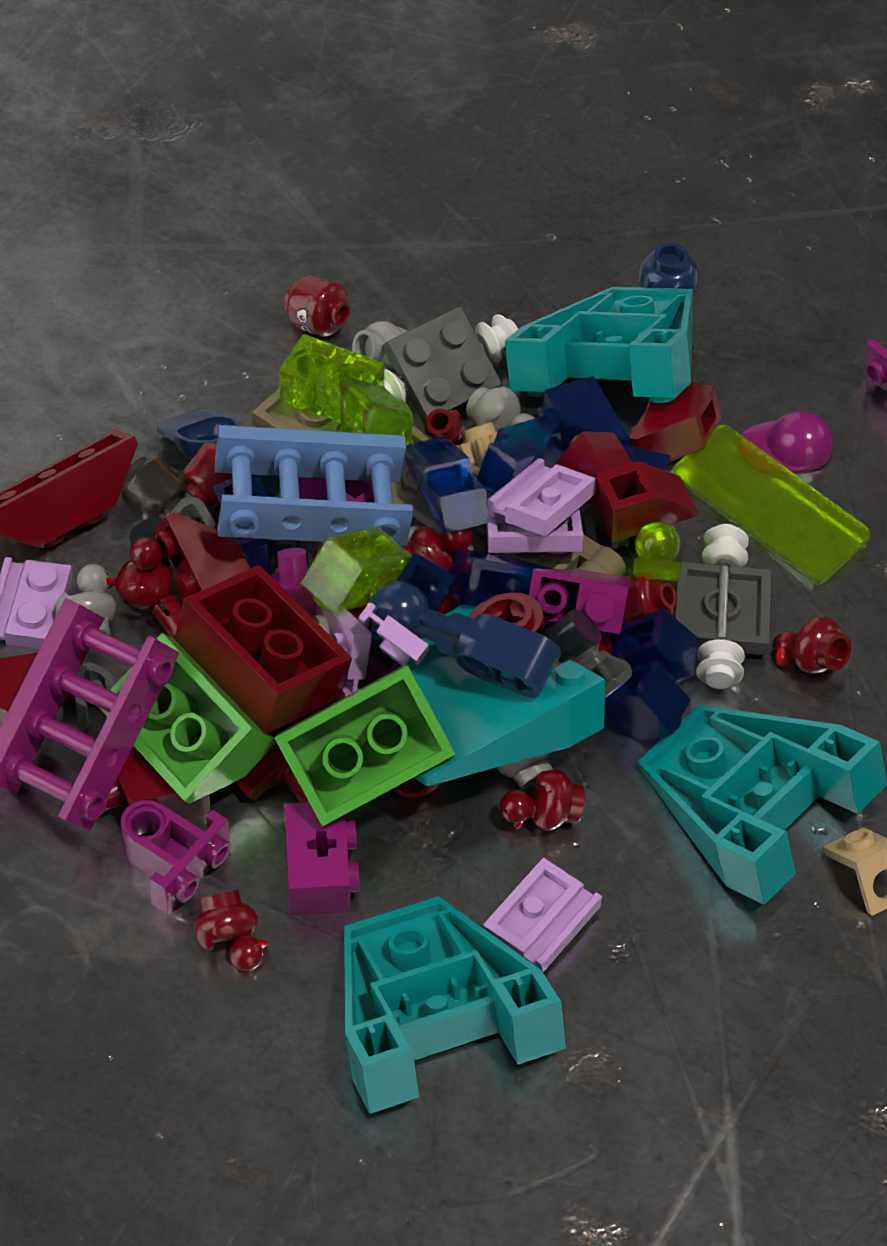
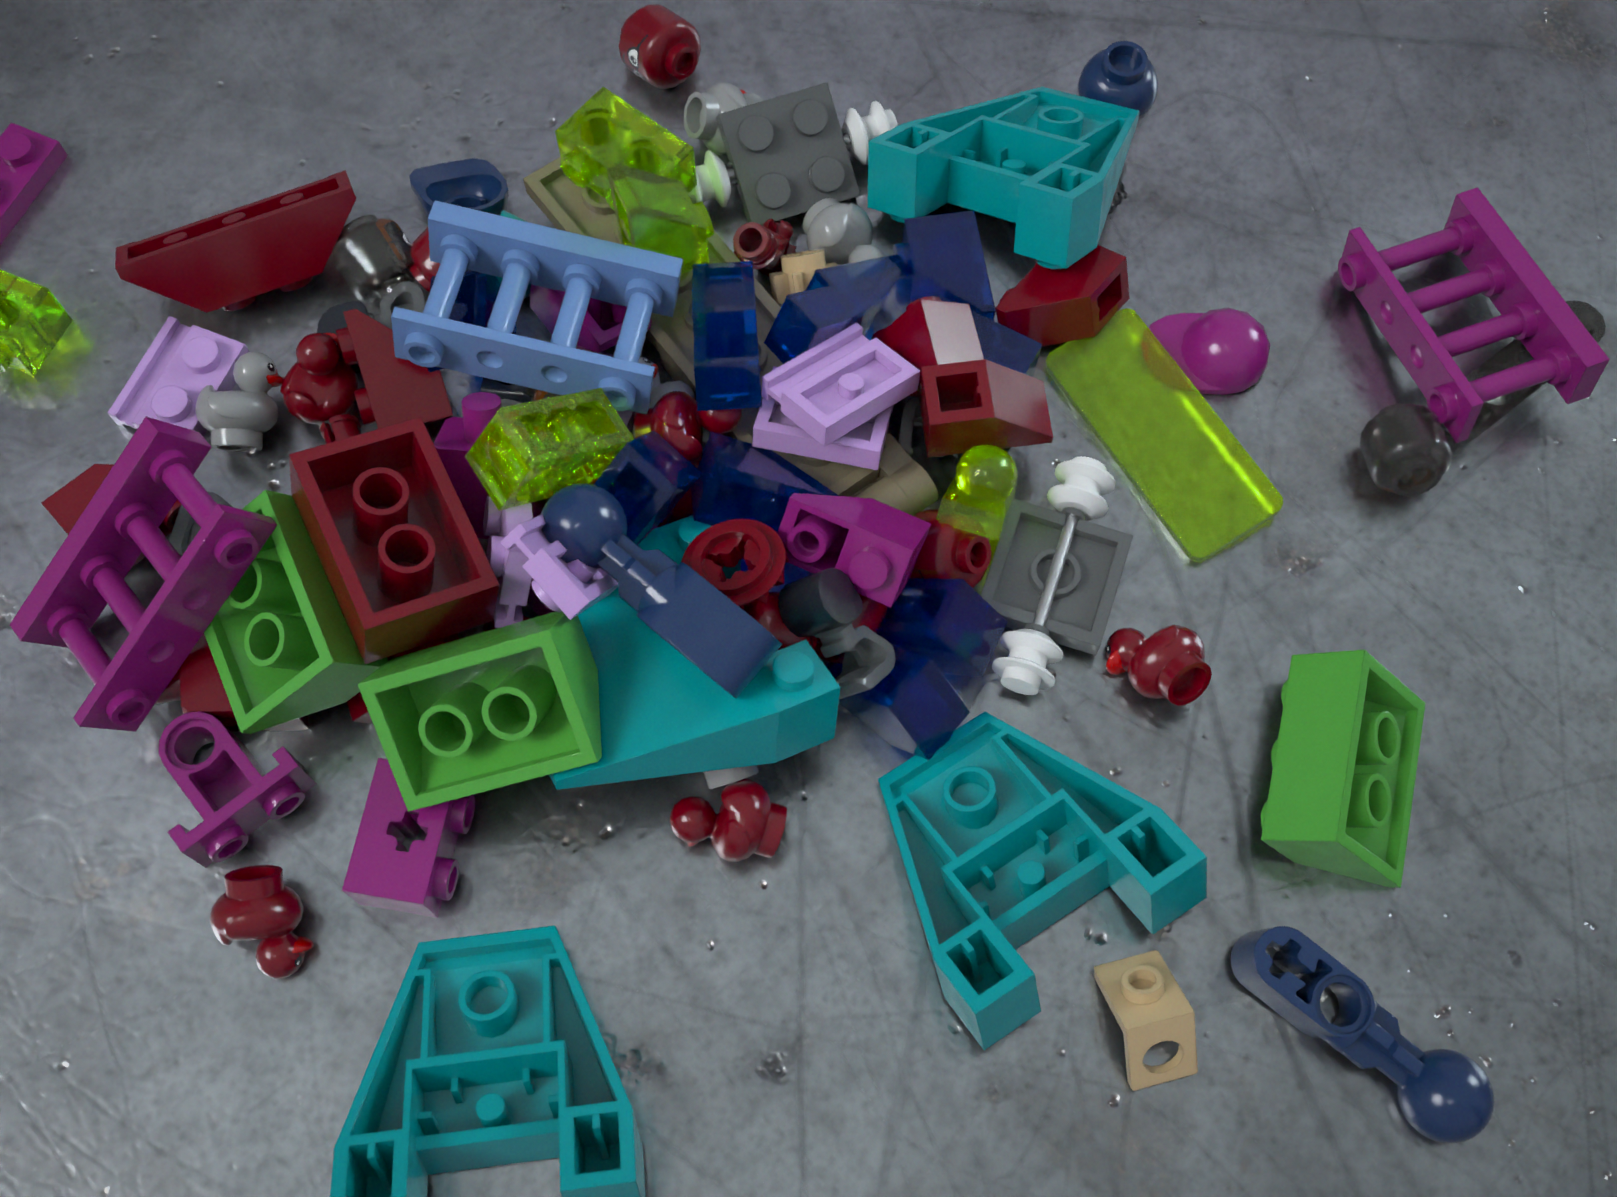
camera: 15 degrees right, 15 degrees up
lavender plate [483,857,602,972] -> none

